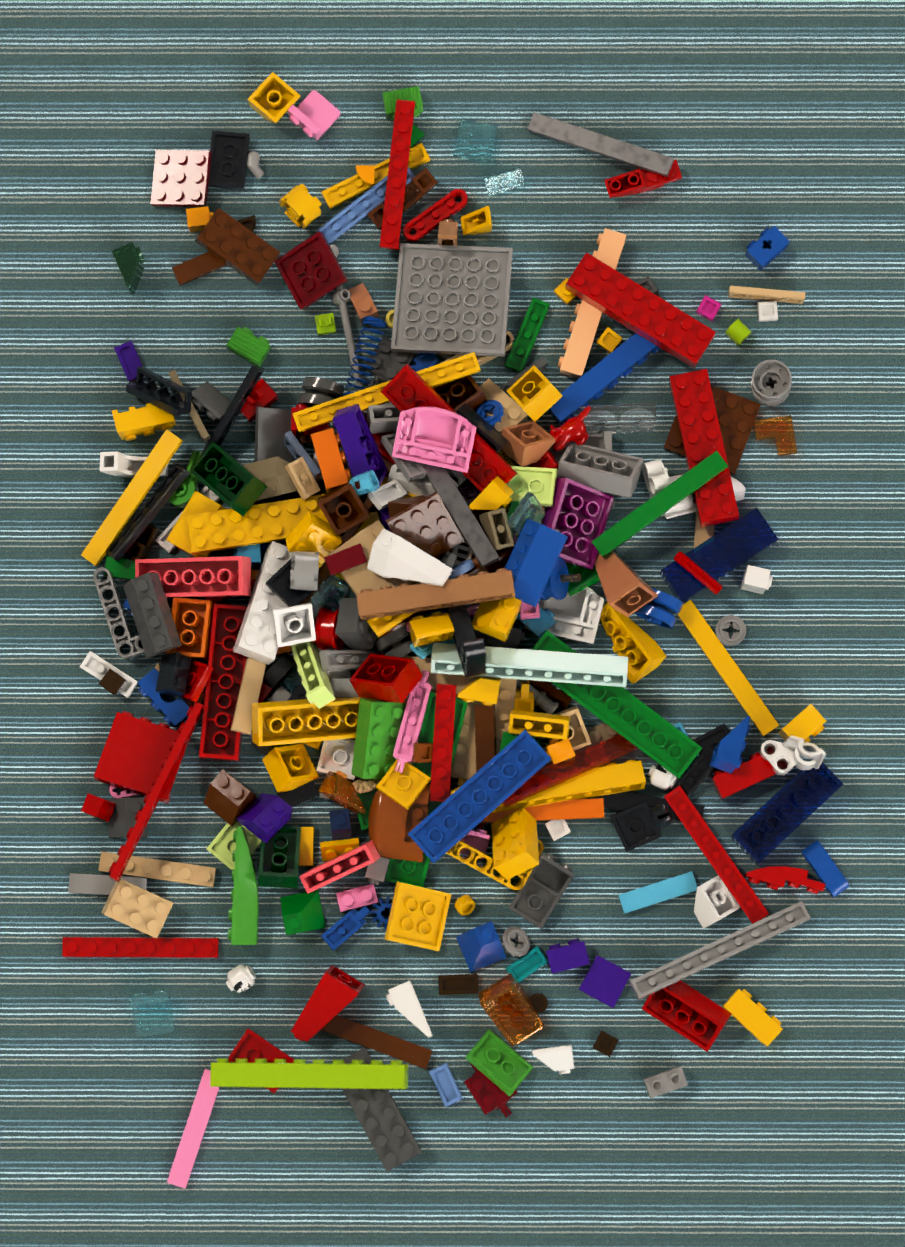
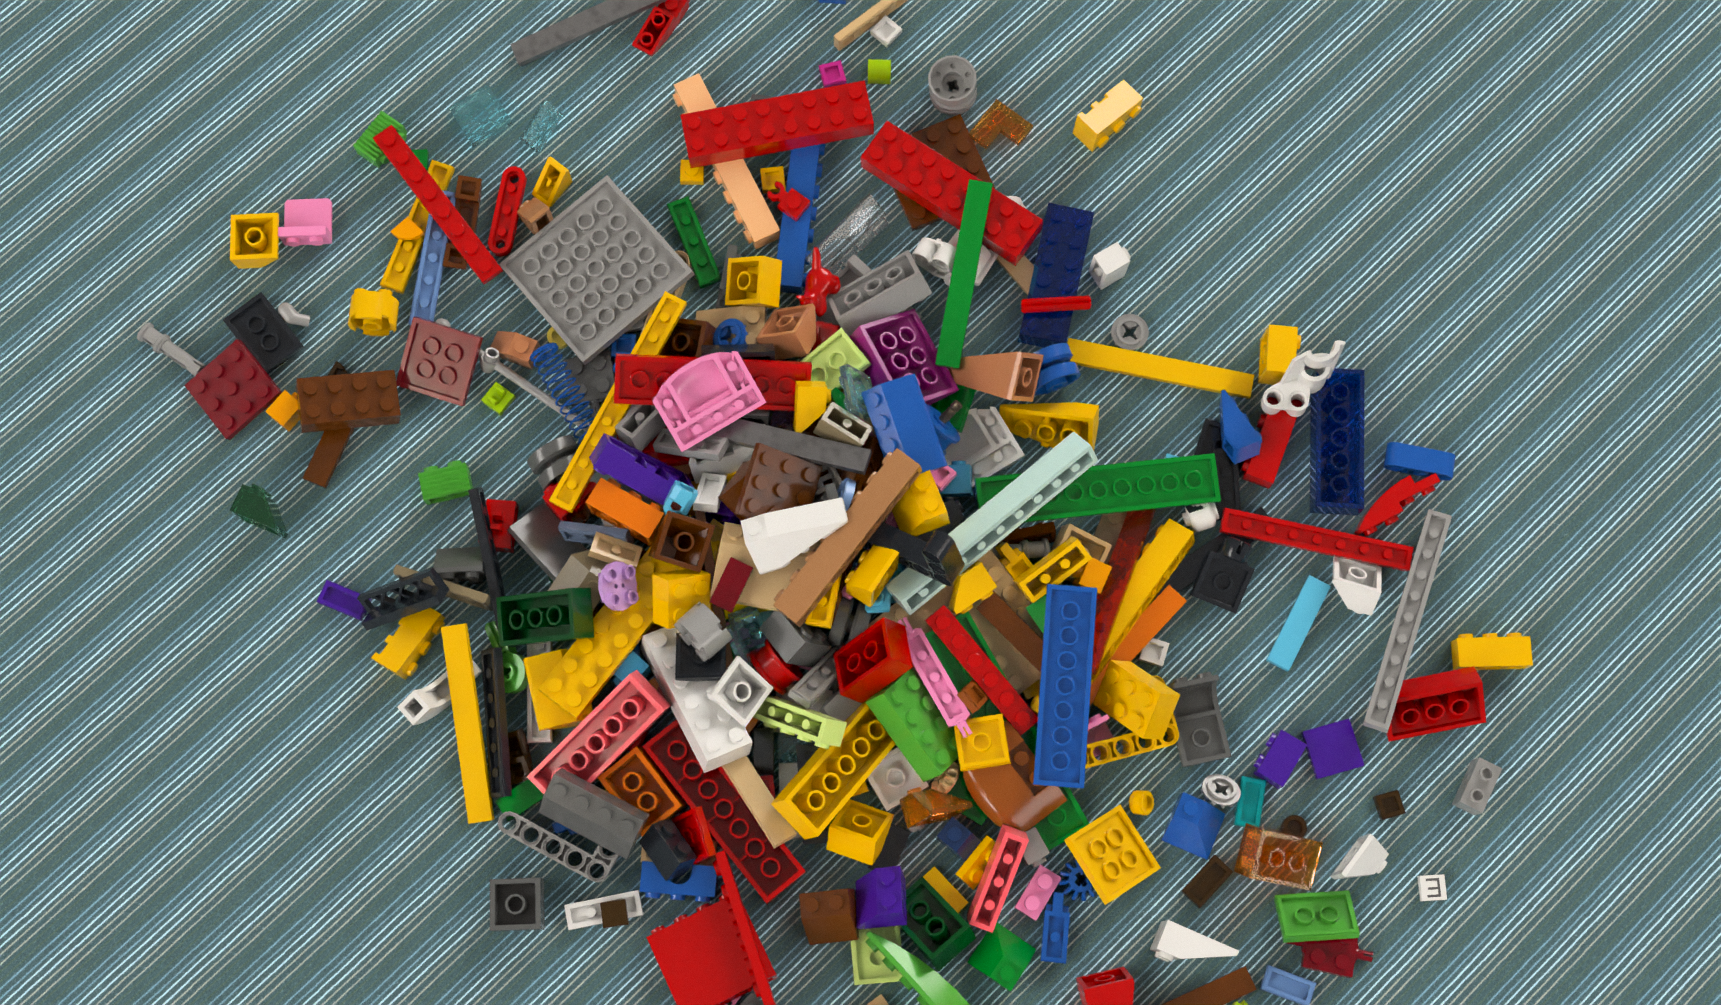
camera: 50 degrees left, 5 degrees down
none -> light grey pin [137,322,206,376]
none -> dark grey brick [490,877,545,932]
none -> lavender plate [598,561,639,611]
none -> red plate [767,181,811,222]
none -> yellow wedge [1073,80,1143,152]
none -> white tile [1417,874,1447,901]

